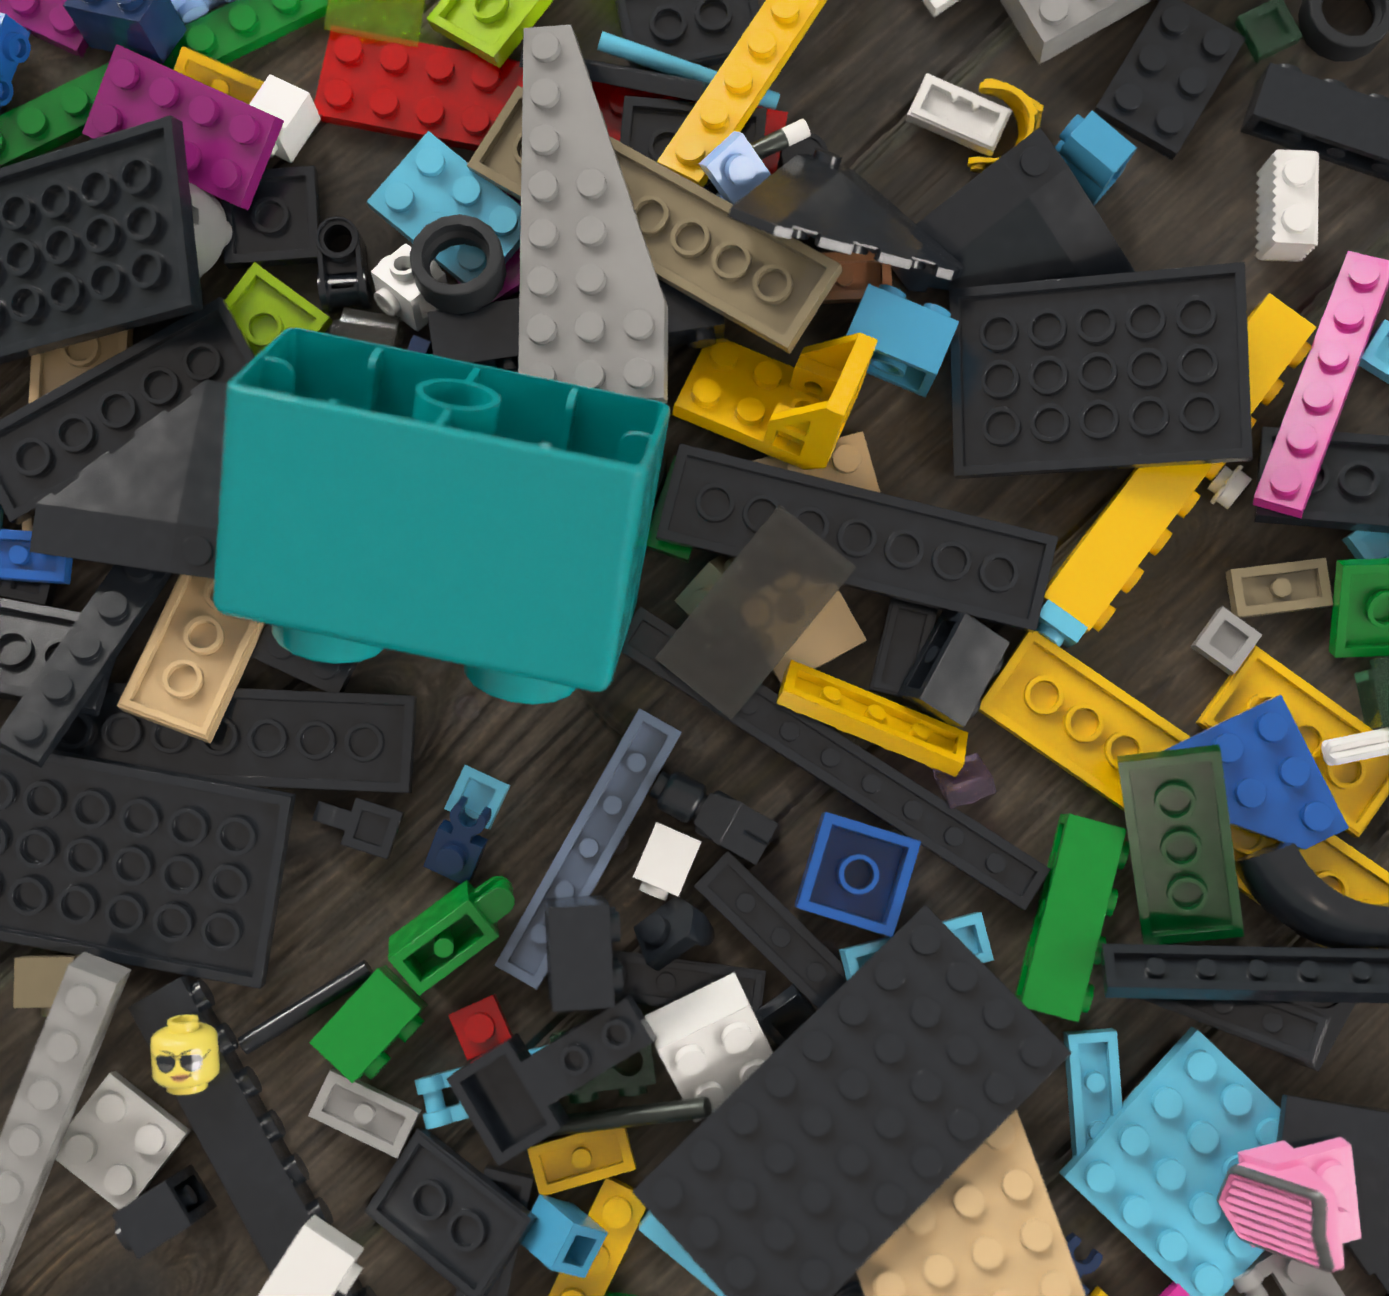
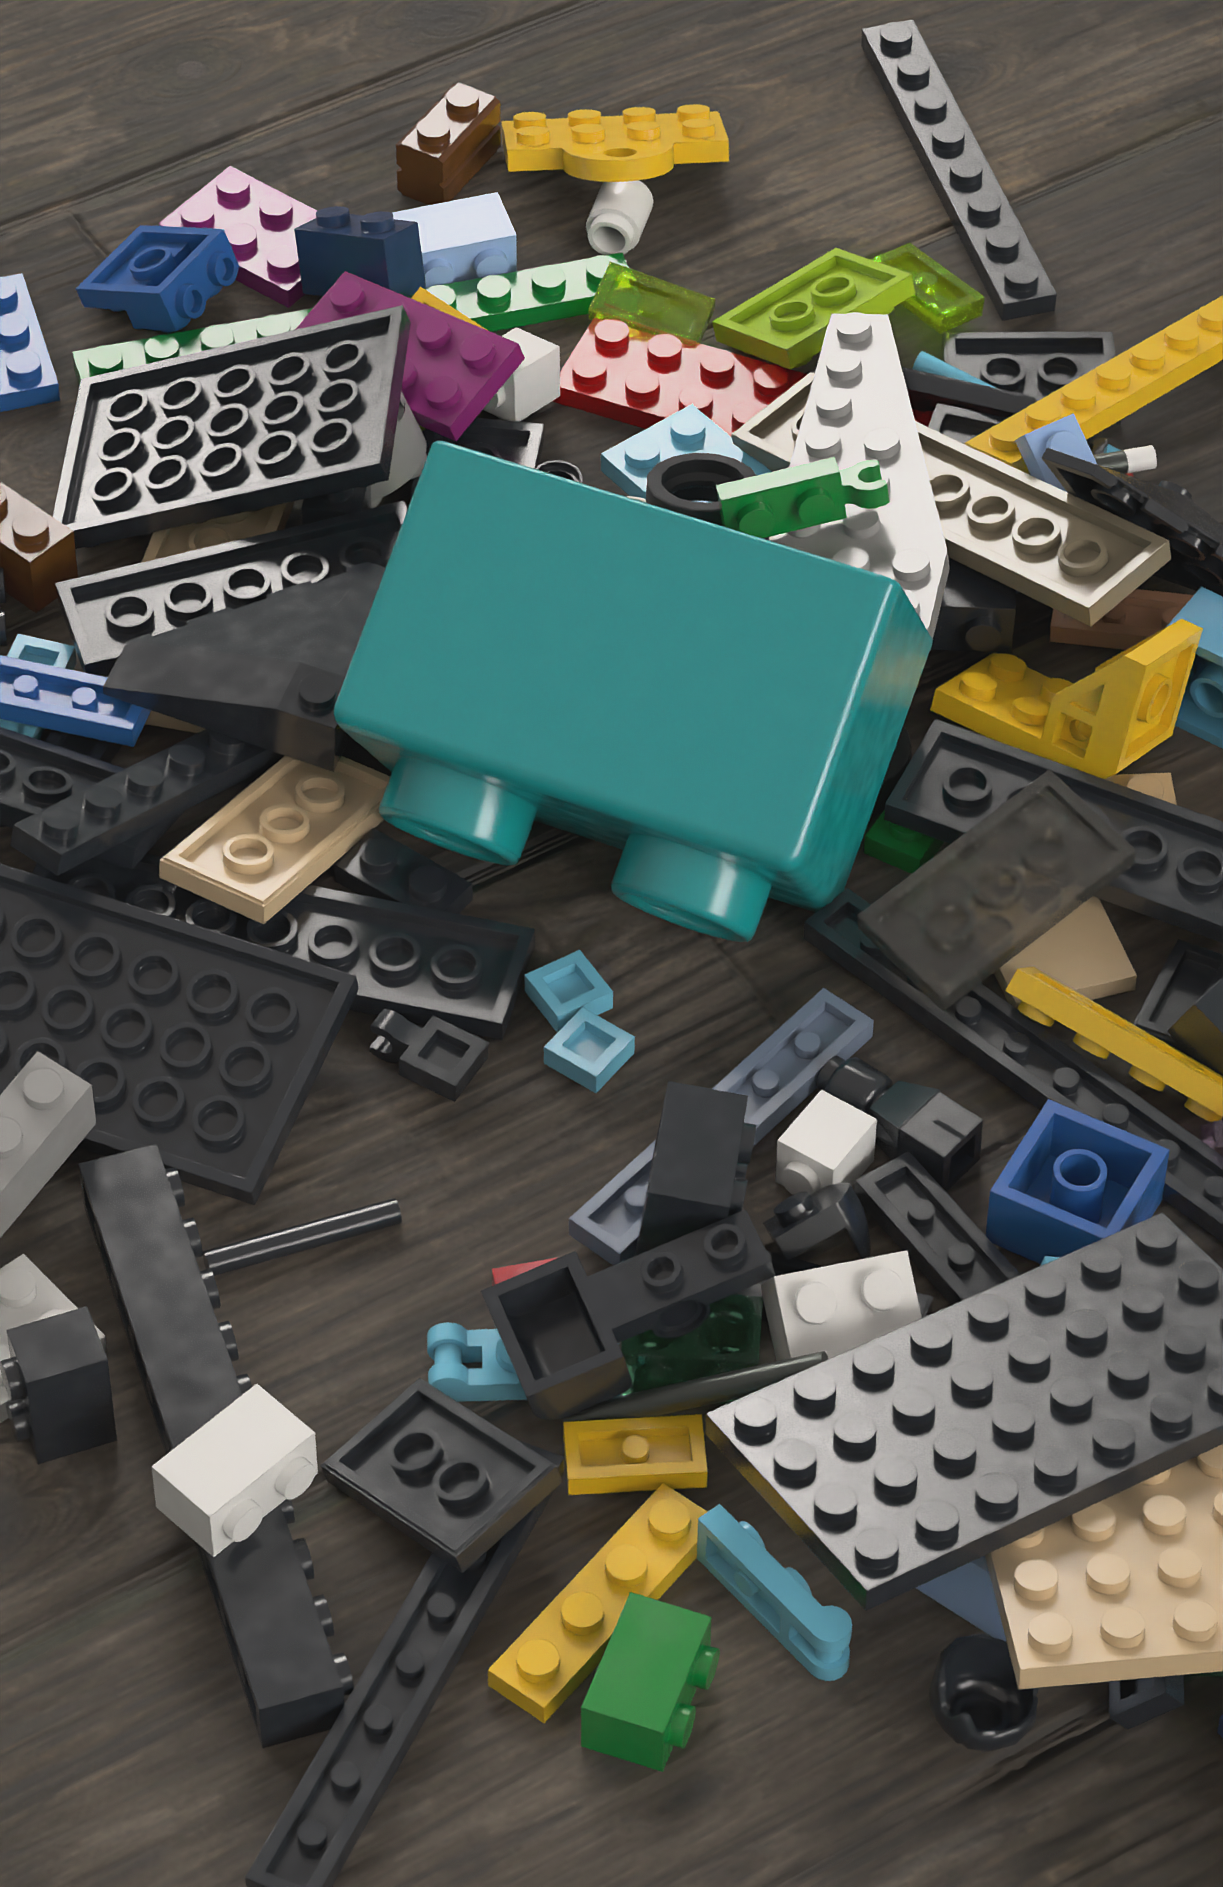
camera: 10 degrees right, 35 degrees down
light yellow head [150,1015,220,1095] -> none
light grey plate [308,1068,421,1158] -> none
green piece [309,965,428,1084] -> none
green brick [388,876,515,996] -> none
dark blue plate [423,796,492,884] -> none
dark azure brick [521,1194,608,1278] -> none
none -> medium azure plate [525,950,613,1033]
none -> green plate [716,457,889,539]

